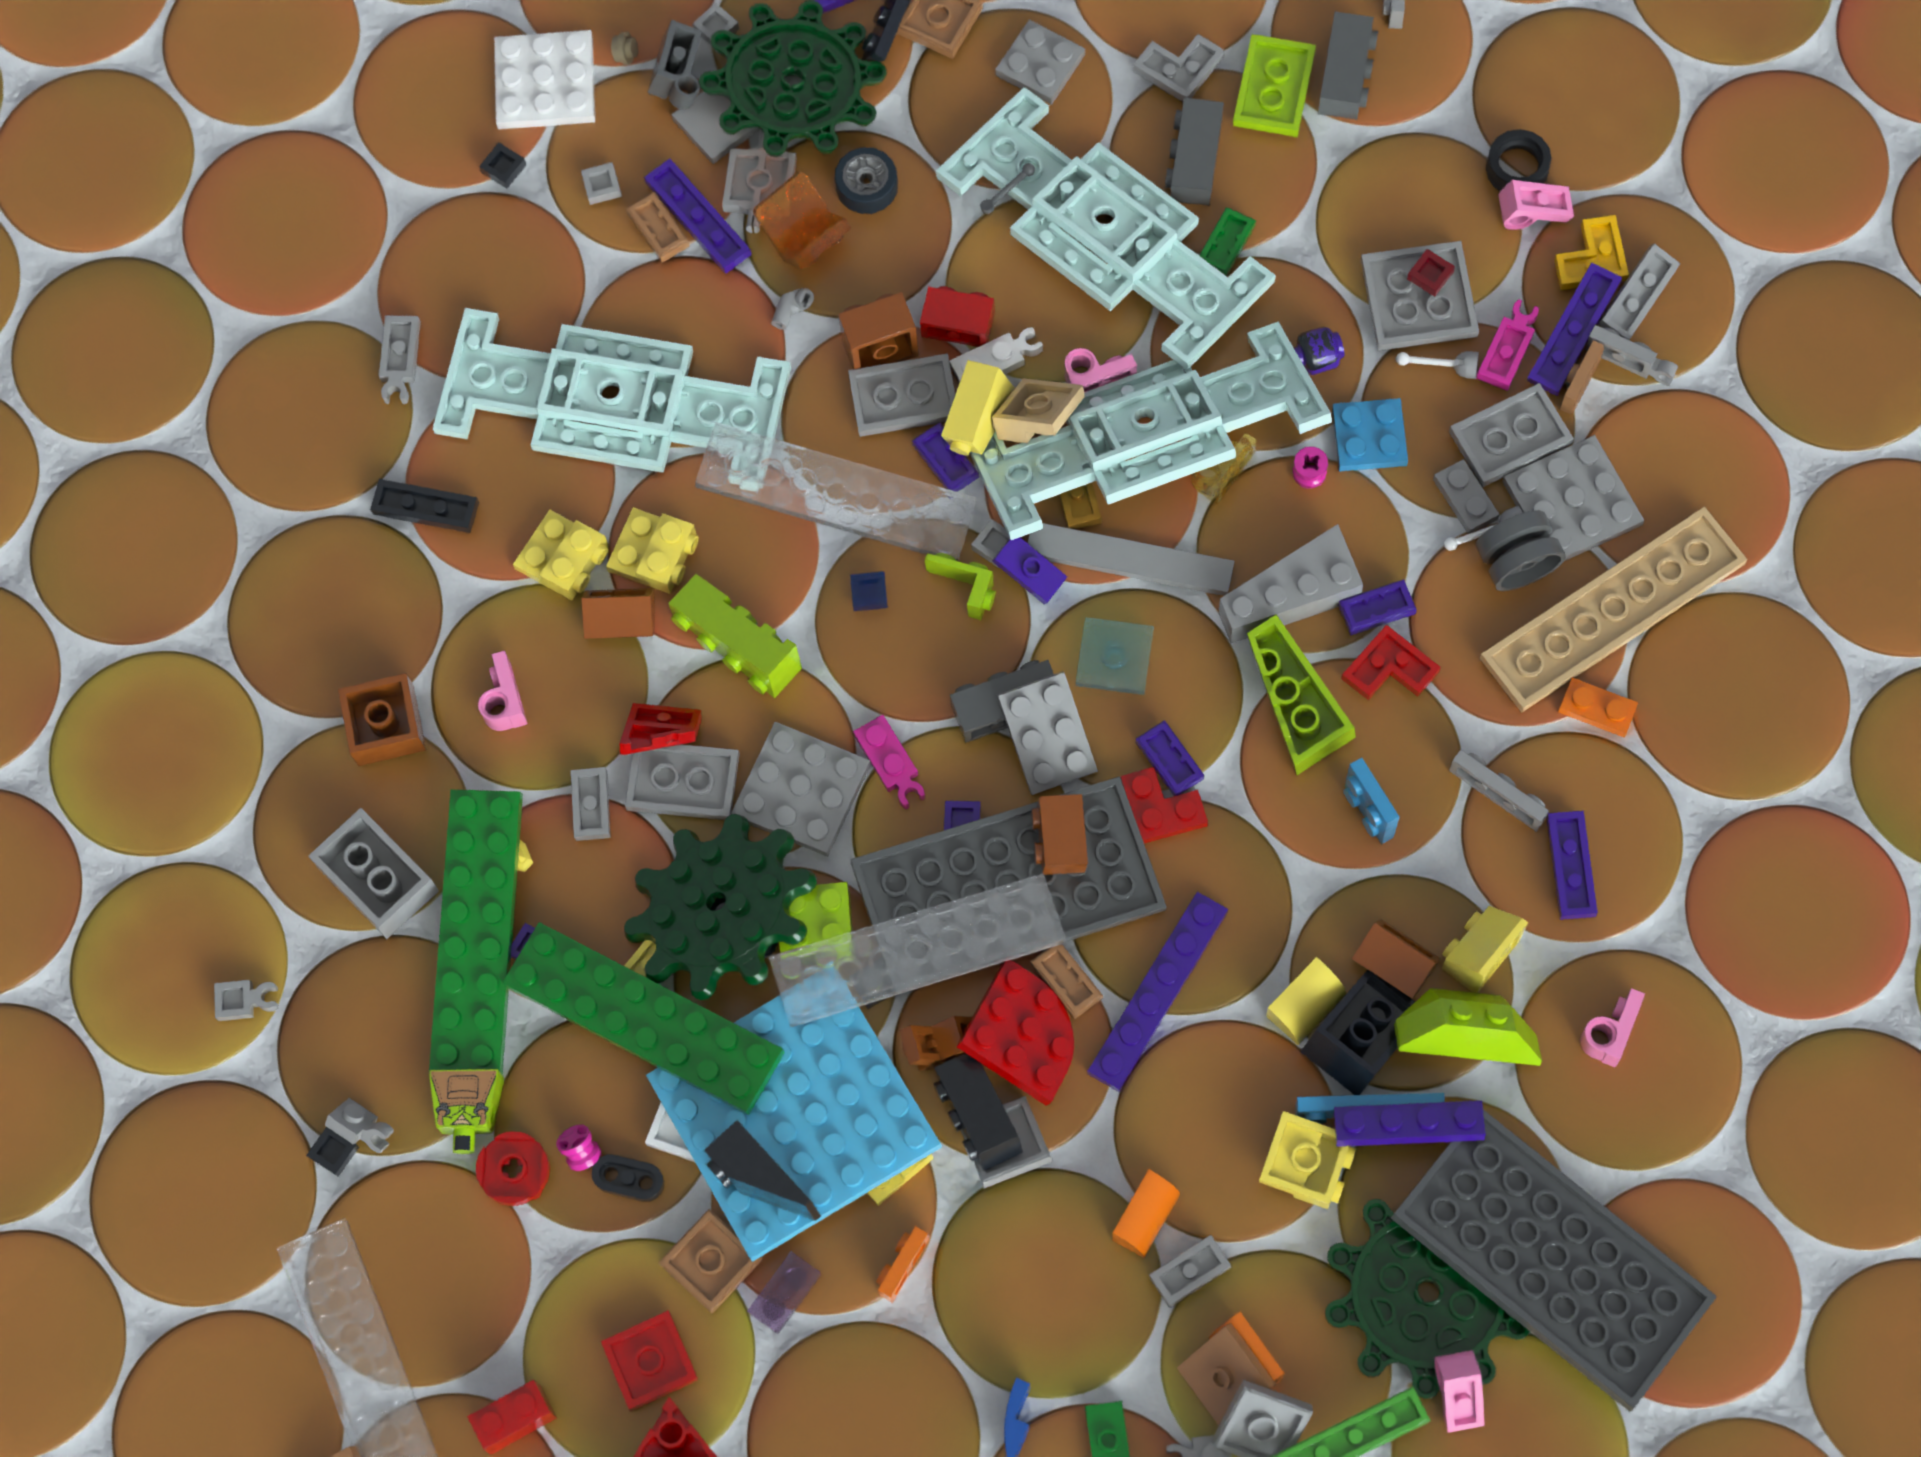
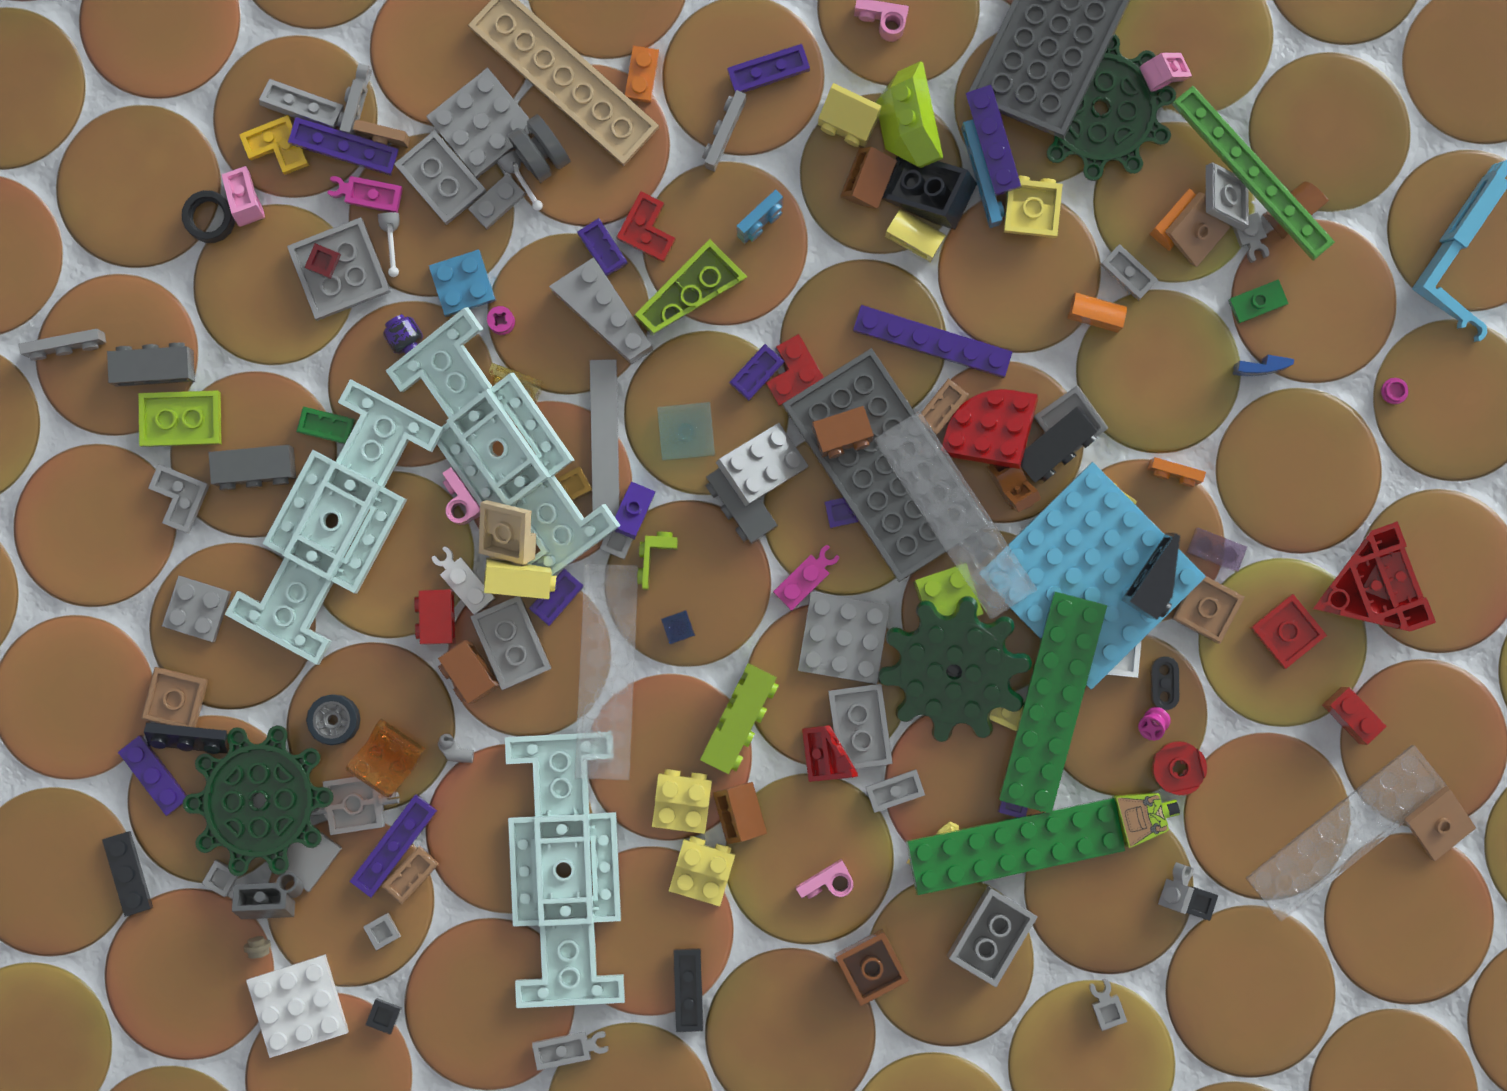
camera: 110 degrees left, 15 degrees up
dark grey hinge [980,163,1035,214] -> none

